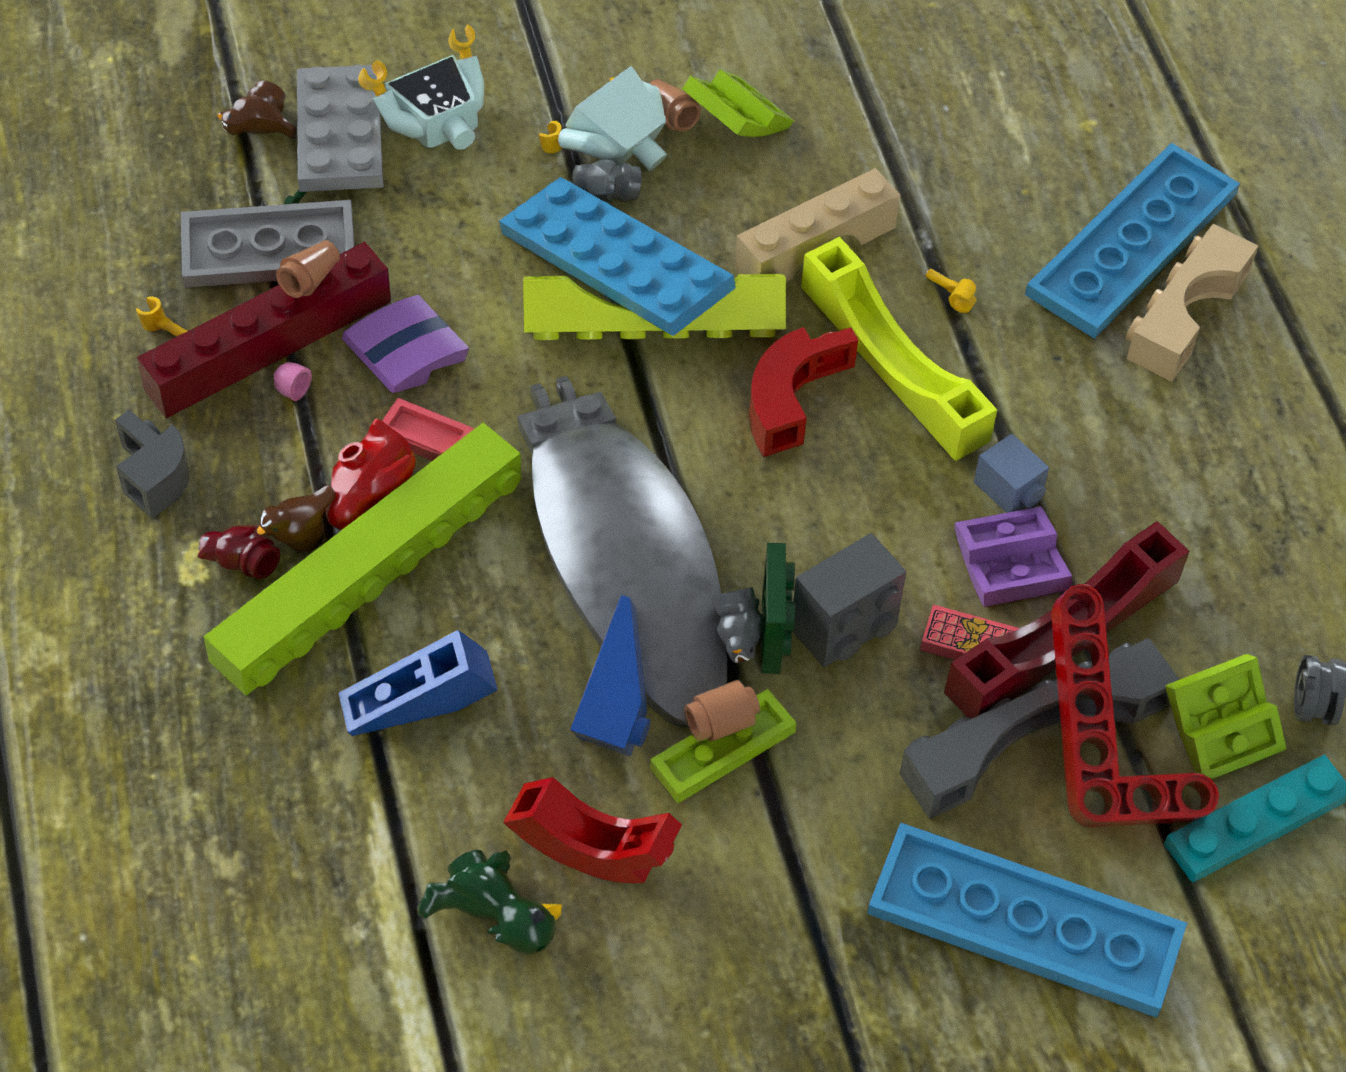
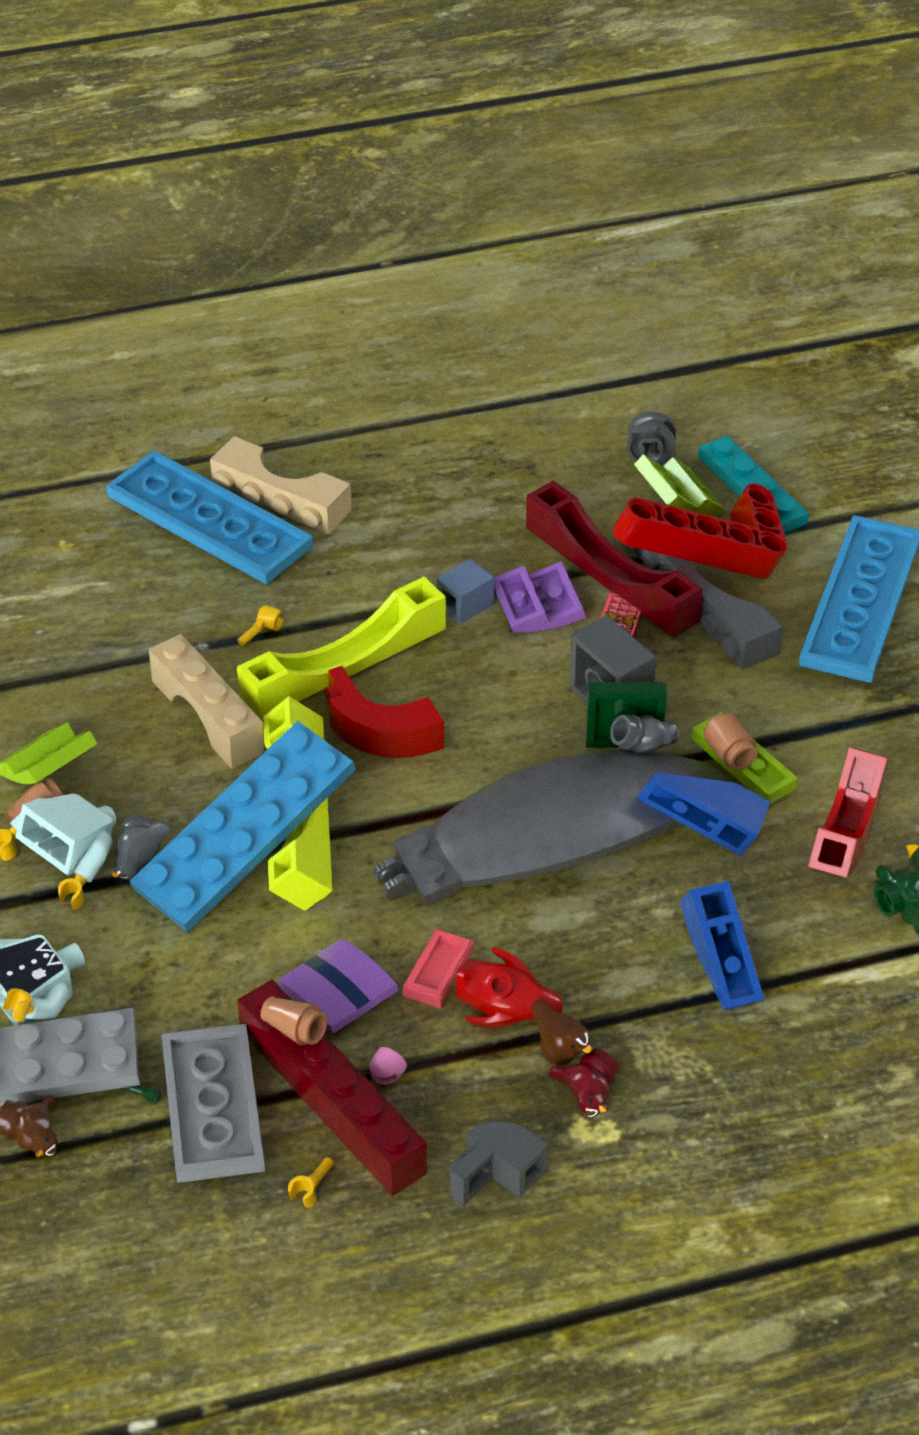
camera: 90 degrees left, 10 degrees down
lime brick [203,422,522,696] -> none

